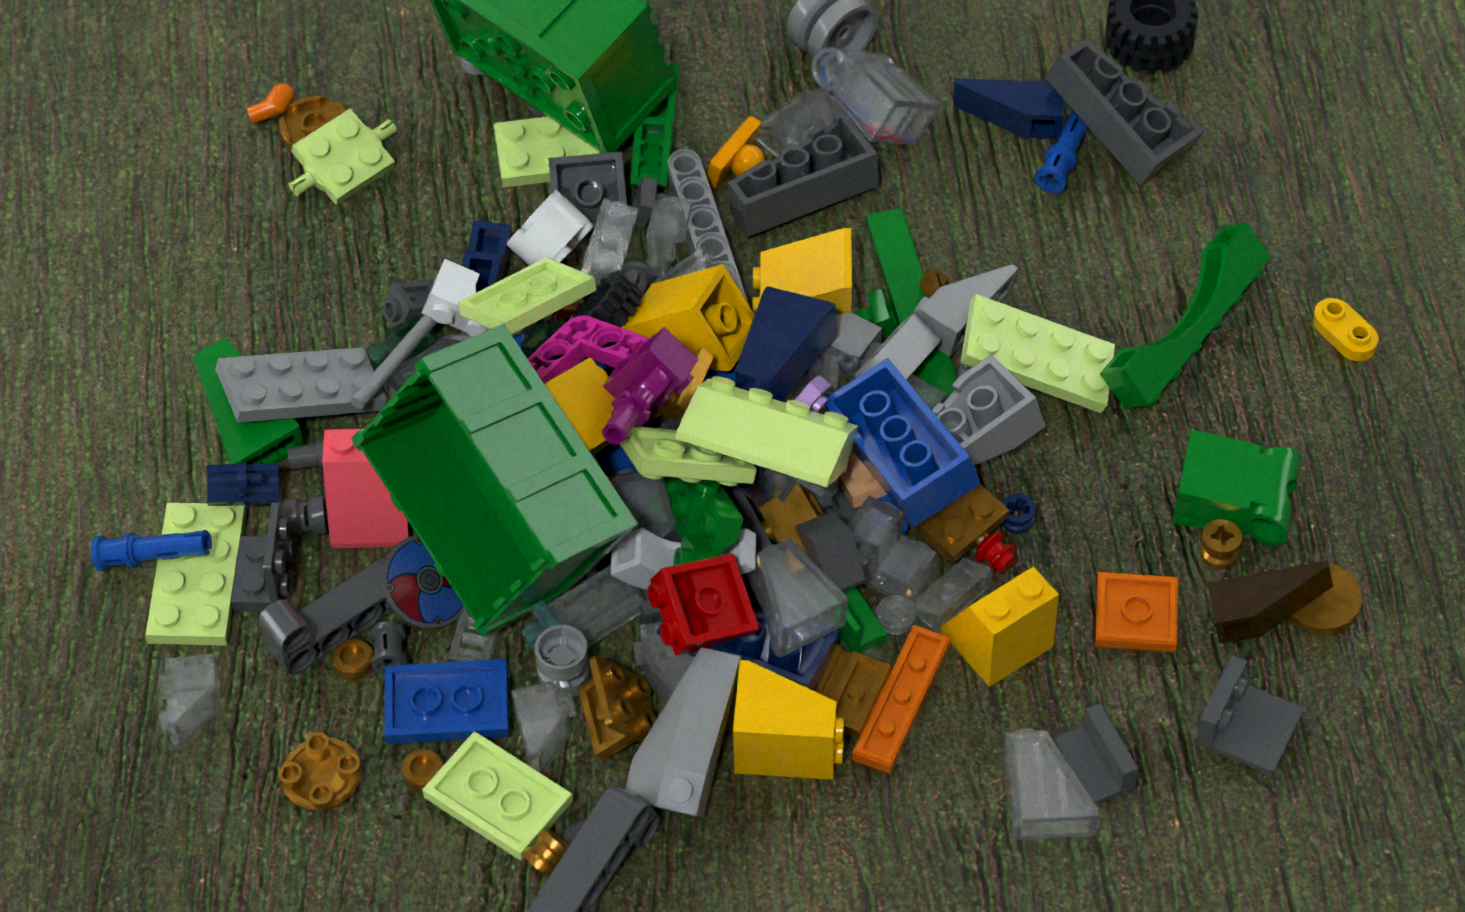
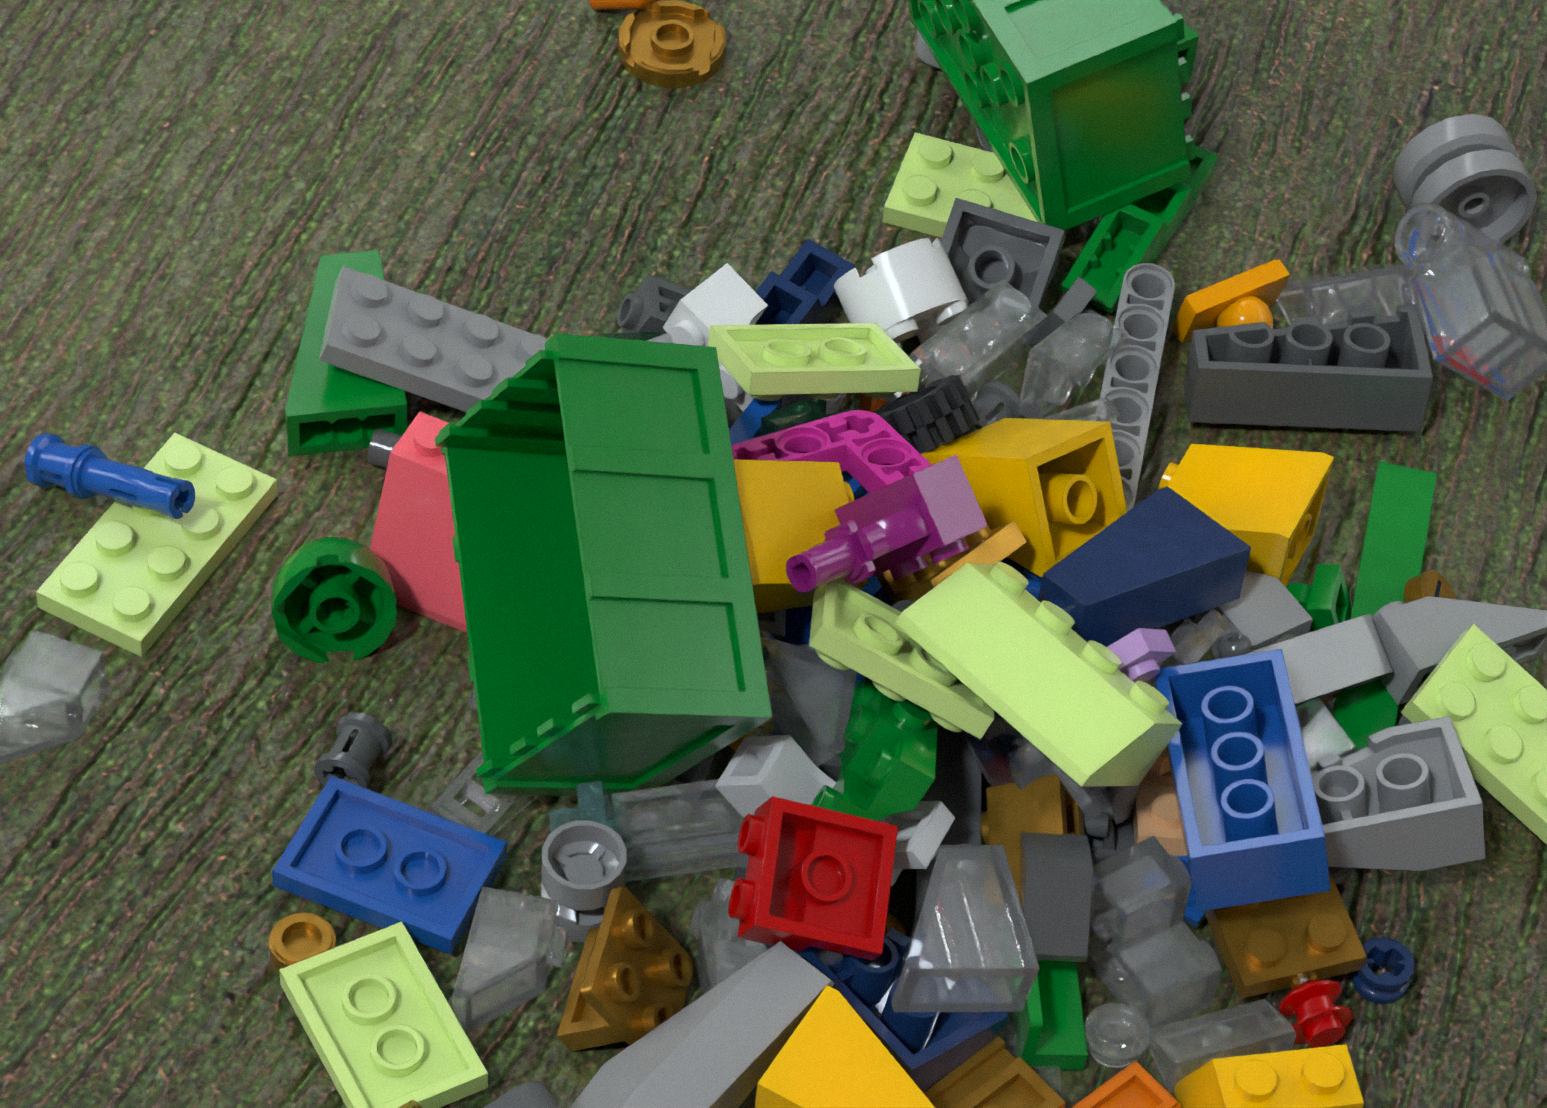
camera: 20 degrees right, 5 degrees down
dark blue hips [207,462,279,506] -> none
dark grey bracket [231,502,295,611] -> none
dark grey beam [259,558,394,675] -> none
pearl gold dish [278,732,362,810] -> none
dark grey wheel [283,495,328,538] -> none
yellowish green plate [289,108,397,205] -> none
pearl gold tile [332,639,373,680] -> none
shield [382,535,466,629] -> none
none -> green cylinder [271,537,397,663]

